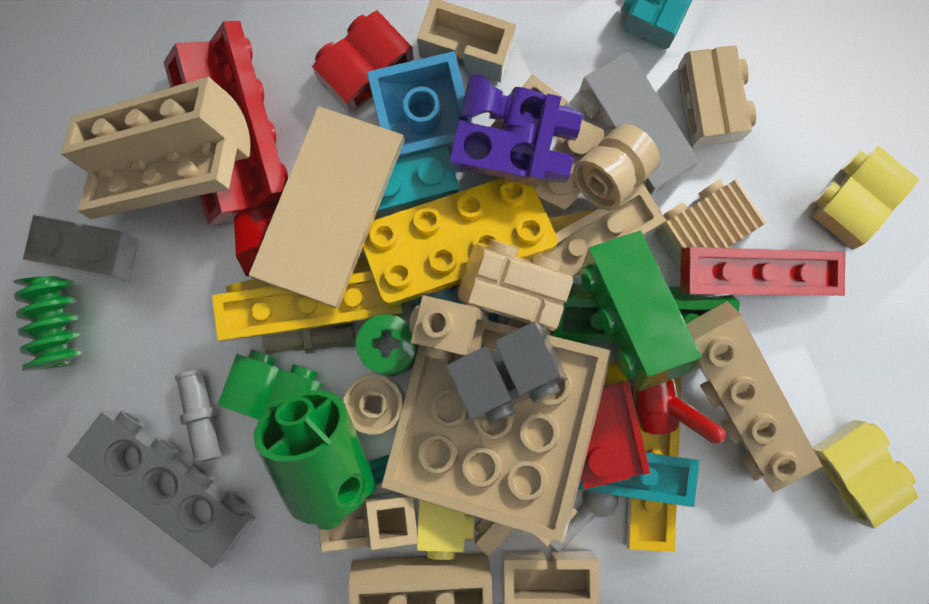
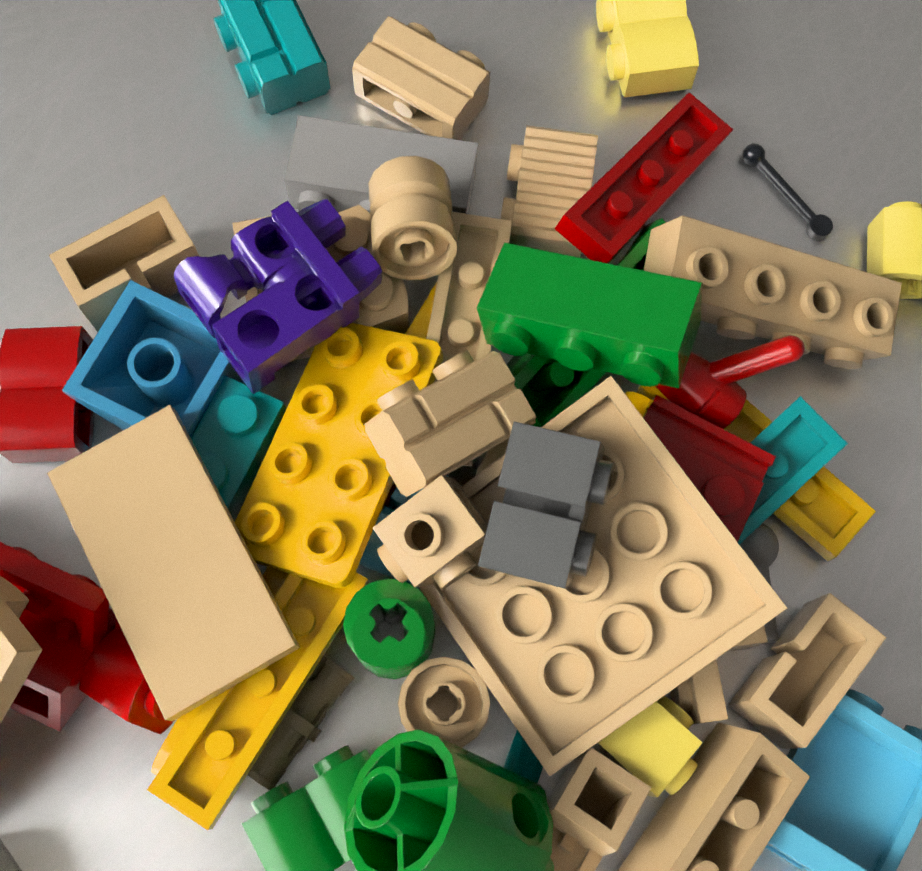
camera: 55 degrees left, 10 degrees down
none -> black hinge [742,143,833,241]

